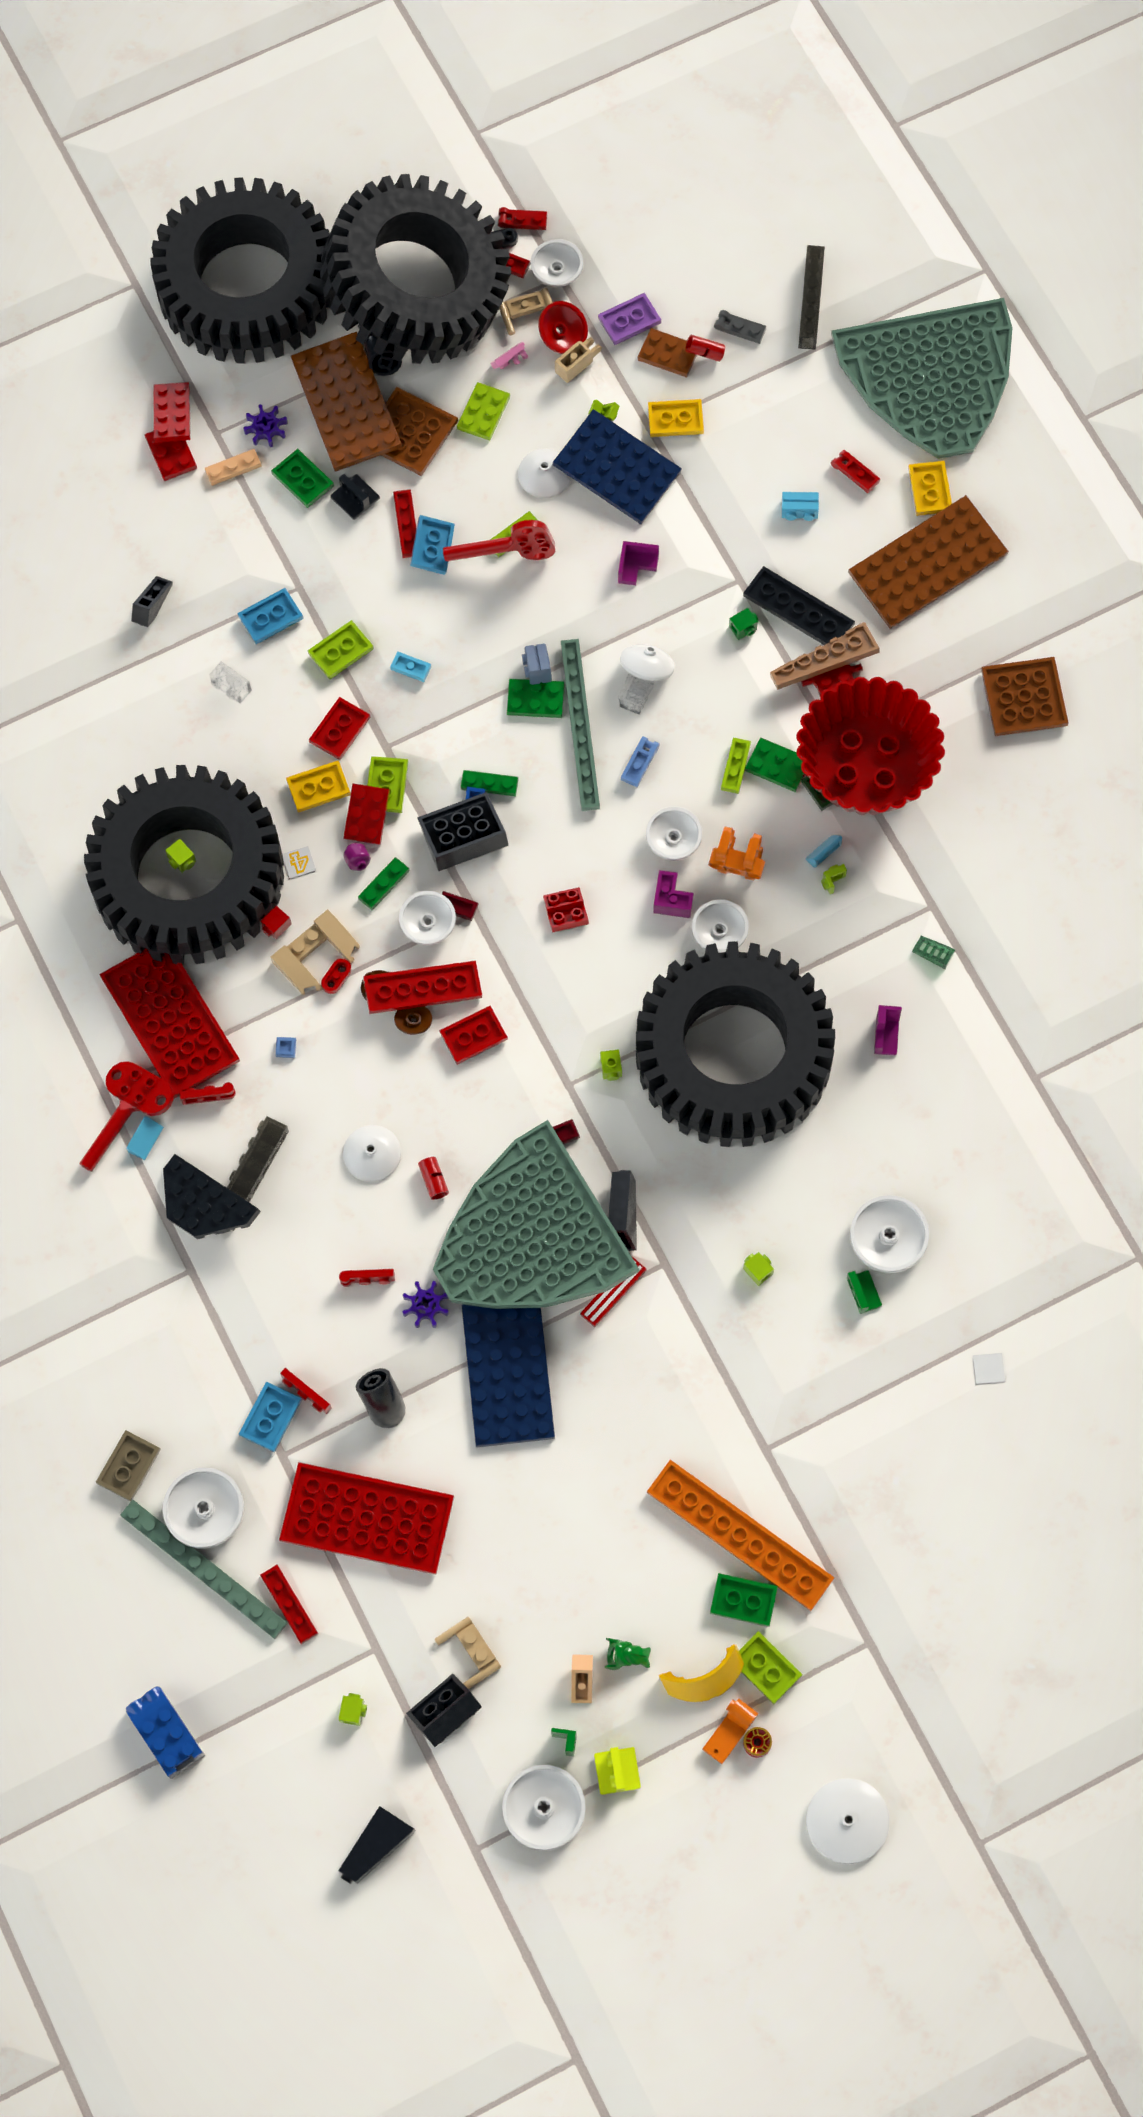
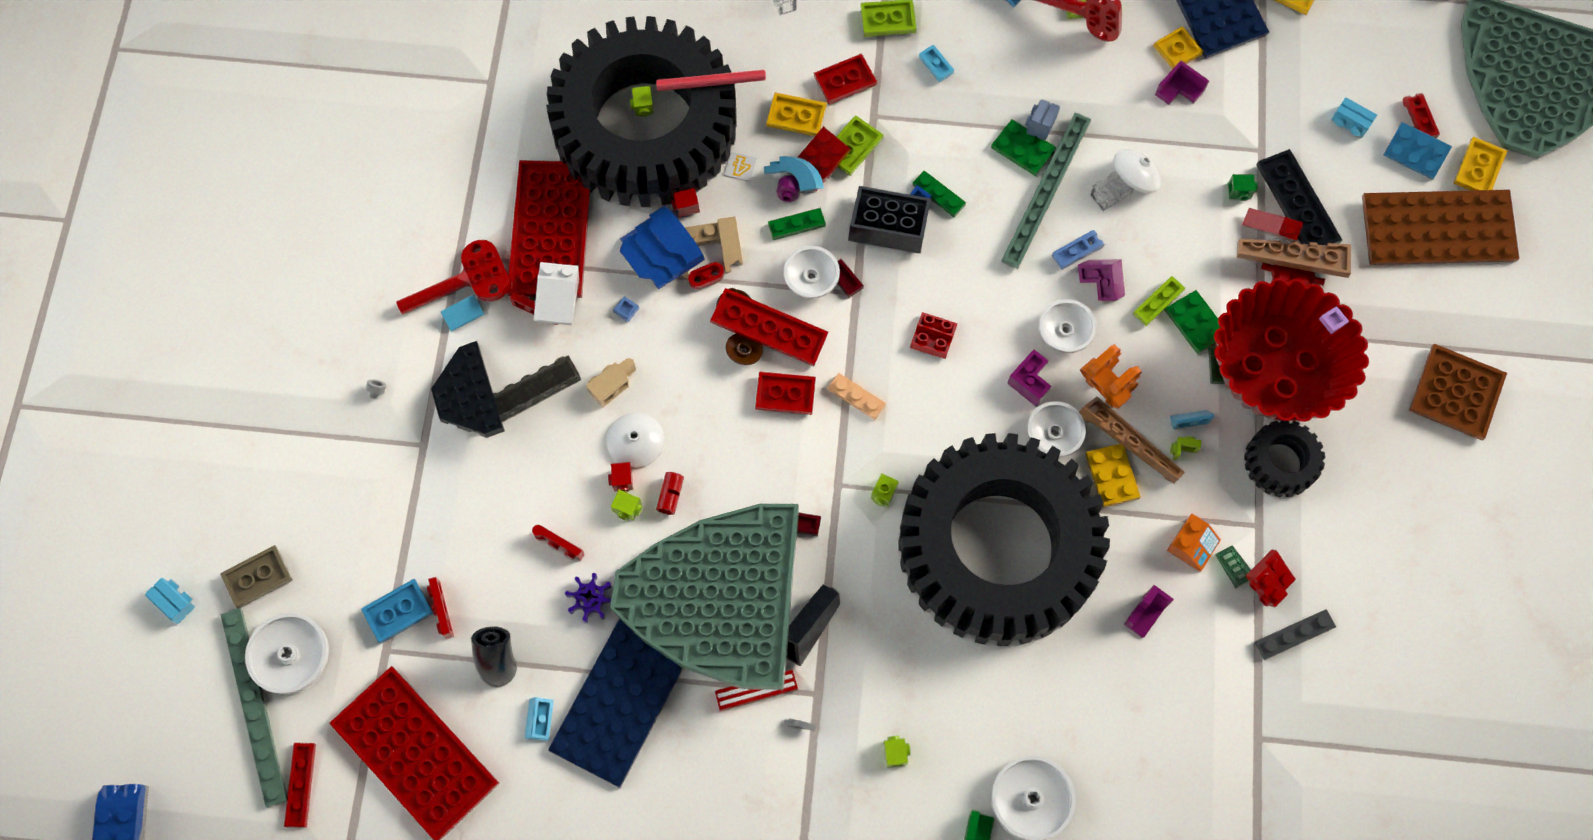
camera: 30 degrees right, 0 degrees up
none -> medium azure brick [145,577,195,624]
none -> light grey tile [365,379,386,399]
none -> medium azure slope [525,697,554,741]
none -> white slope [534,262,579,325]
none -> tan hinge [586,358,636,408]
none -> red brick [608,462,634,493]
none -> lime brick [610,490,643,521]
none -> blue slope [620,206,705,290]
none -> coral axle [656,70,766,91]
none -> medium azure arch [764,156,824,191]
none -> light grey piece [784,718,816,731]
none -> light nougat plate [828,373,886,420]
none -> magenta panel [1078,259,1125,301]
none -> medium nougat wing [1079,397,1185,483]
none -> yellow plate [1085,444,1141,508]
none -> yellow tile [1153,26,1204,69]
none -> orange slope [1167,513,1221,572]
none -> red slope [1242,208,1303,242]
none -> black tyre [1244,420,1325,497]
none -> red plate [1246,549,1296,608]
none -> dark grey plate [1254,609,1336,660]
none -> lavender plate [1319,306,1349,334]
none -> dark azure plate [1383,122,1452,180]

